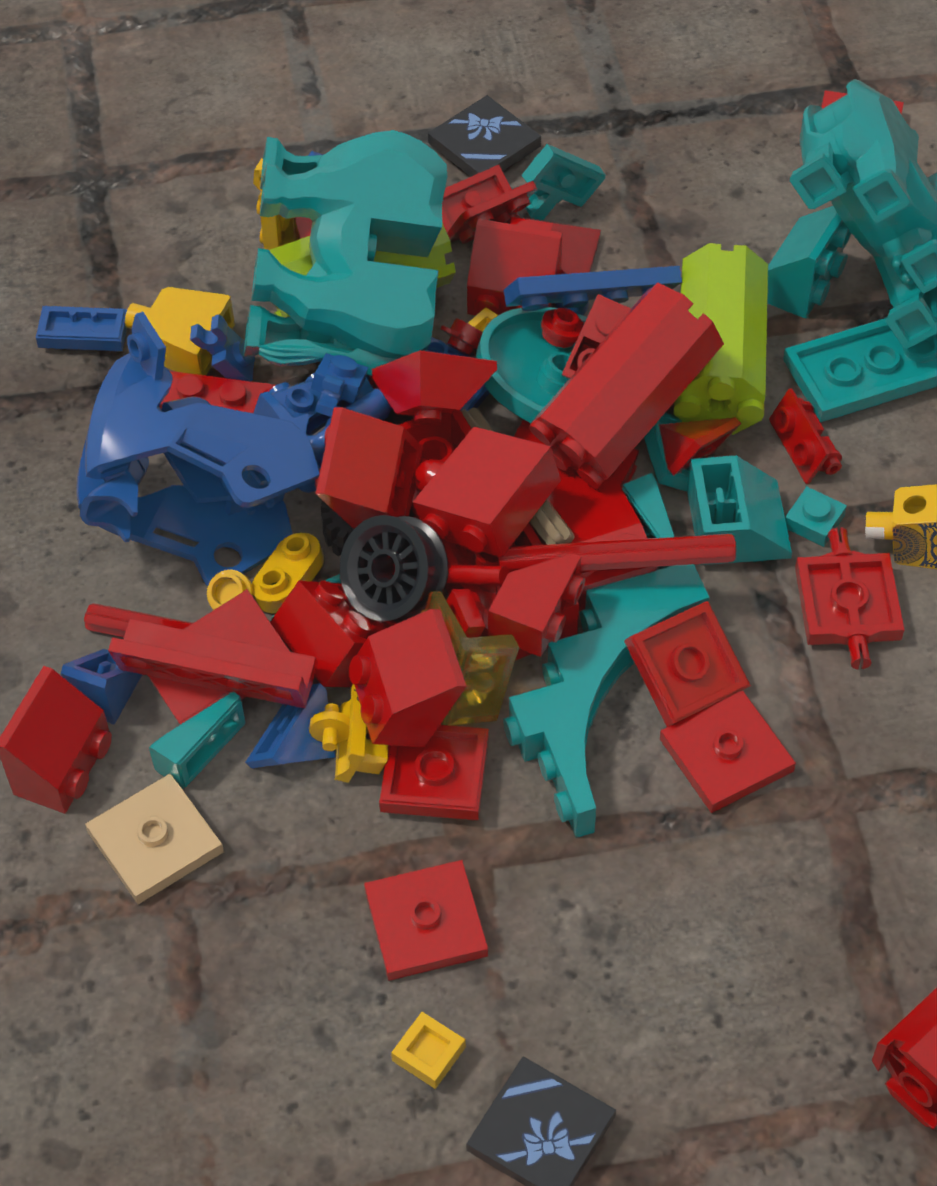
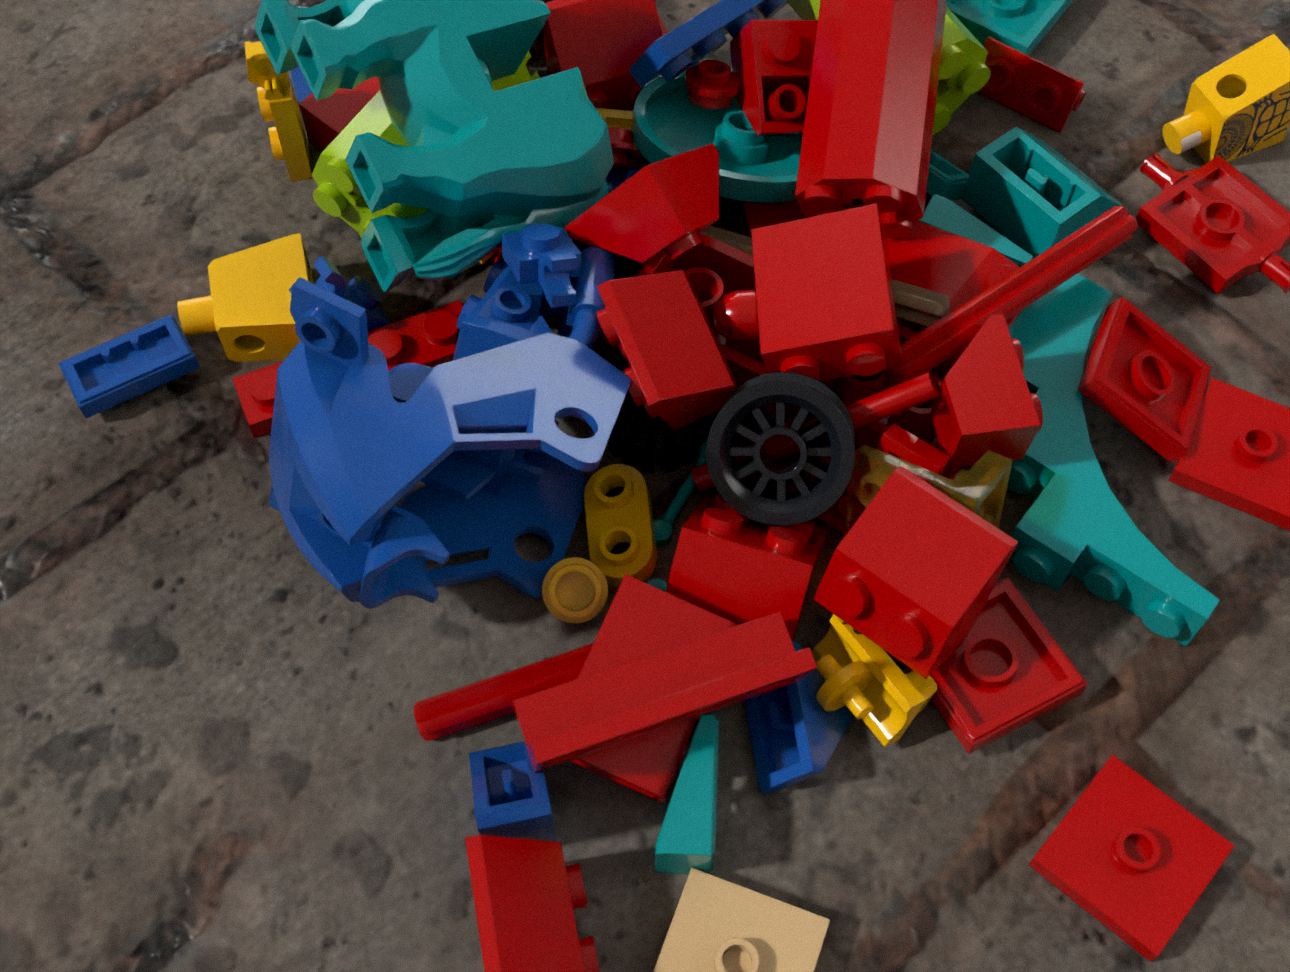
camera: 35 degrees left, 5 degrees up
red slope [659,417,742,476] -> none
teal plate [785,486,847,547] -> none

